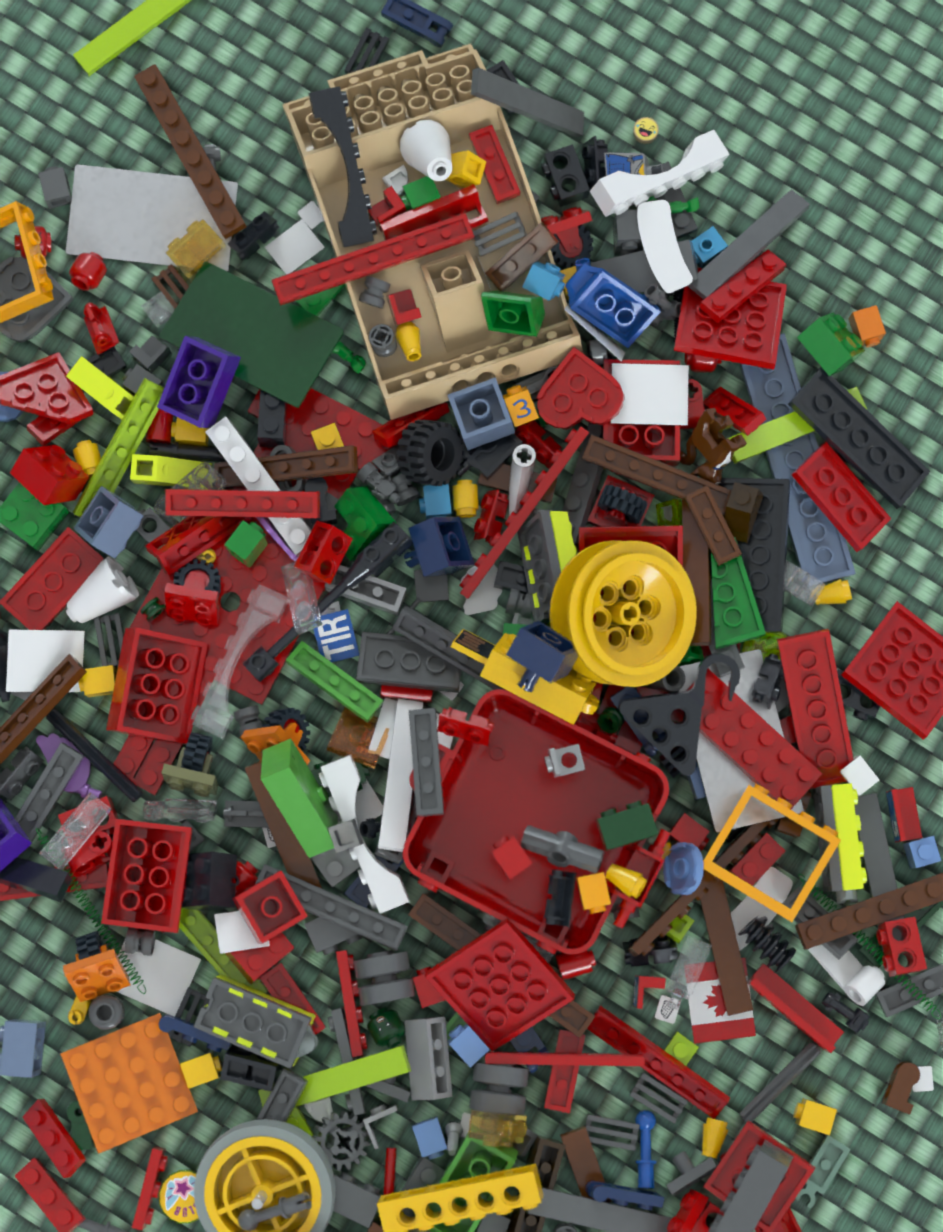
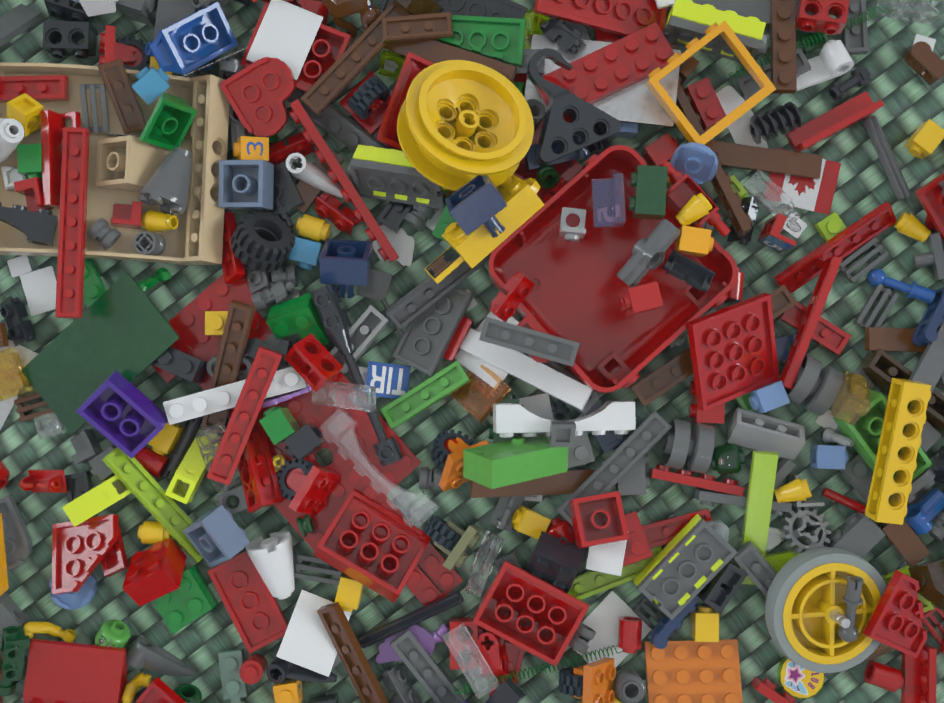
camera: 65 degrees left, 5 degrees up
none -> dark grey cone [139,147,192,215]
none -> black brick [284,423,328,460]
none -> yellow brick [511,505,551,539]
none -> clear purple panel [591,173,626,228]
none -> red brick [618,616,642,653]
none -> yellow cone [774,478,812,503]

